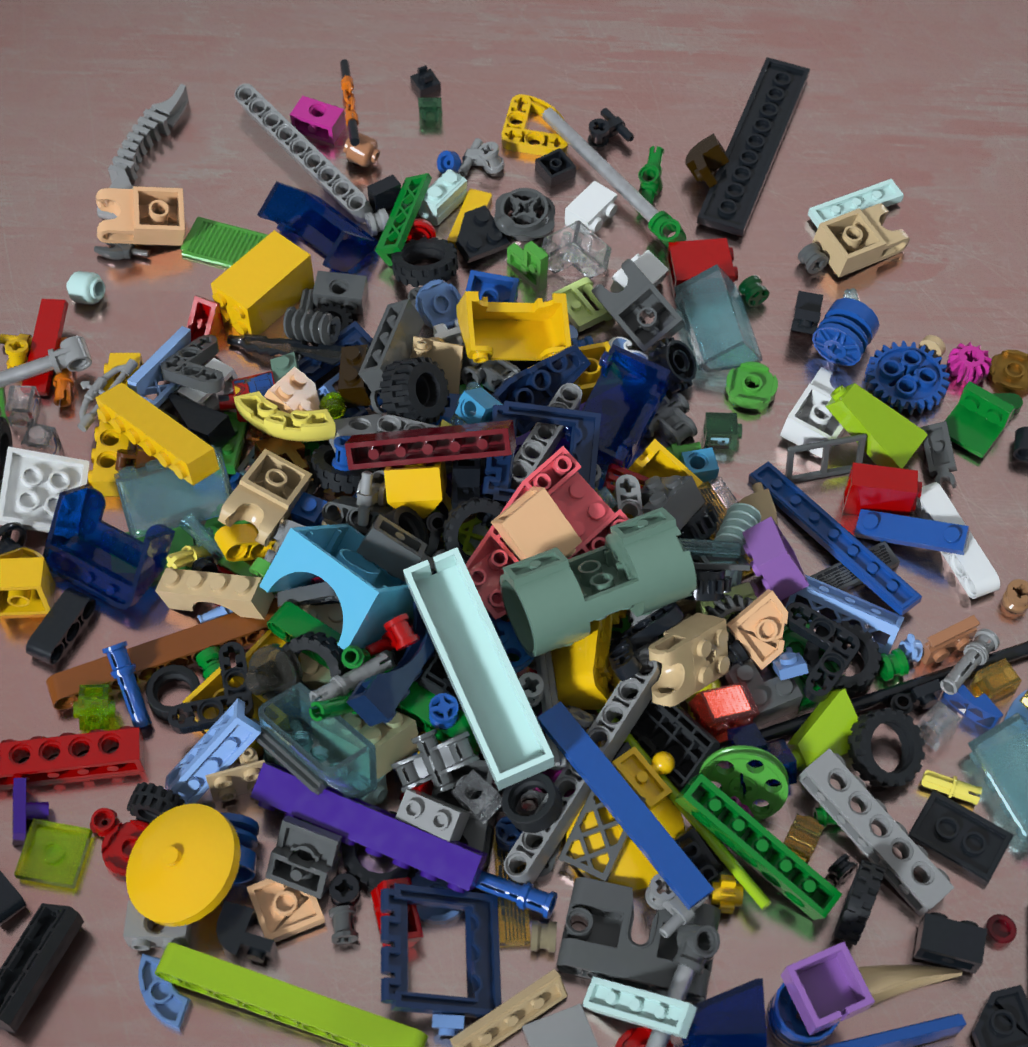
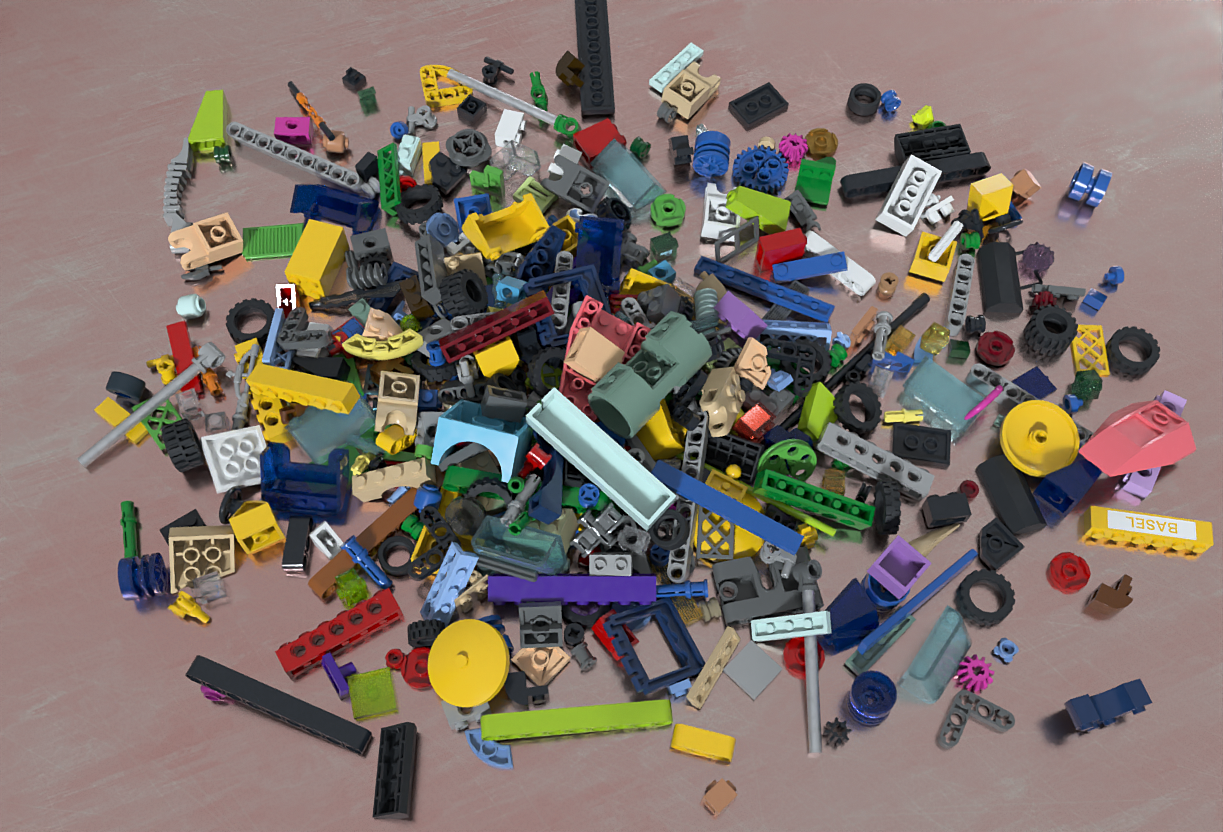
camera: 25 degrees left, 5 degrees up
none -> lime slope [188,90,228,152]
none -> dark green wheel [214,145,232,163]
none -> black tyre [226,298,275,346]
none -> light grey pin [231,400,250,431]
none -> white slope [309,521,343,560]
none -> blue head [414,484,442,515]
none -> black tile [728,82,789,128]

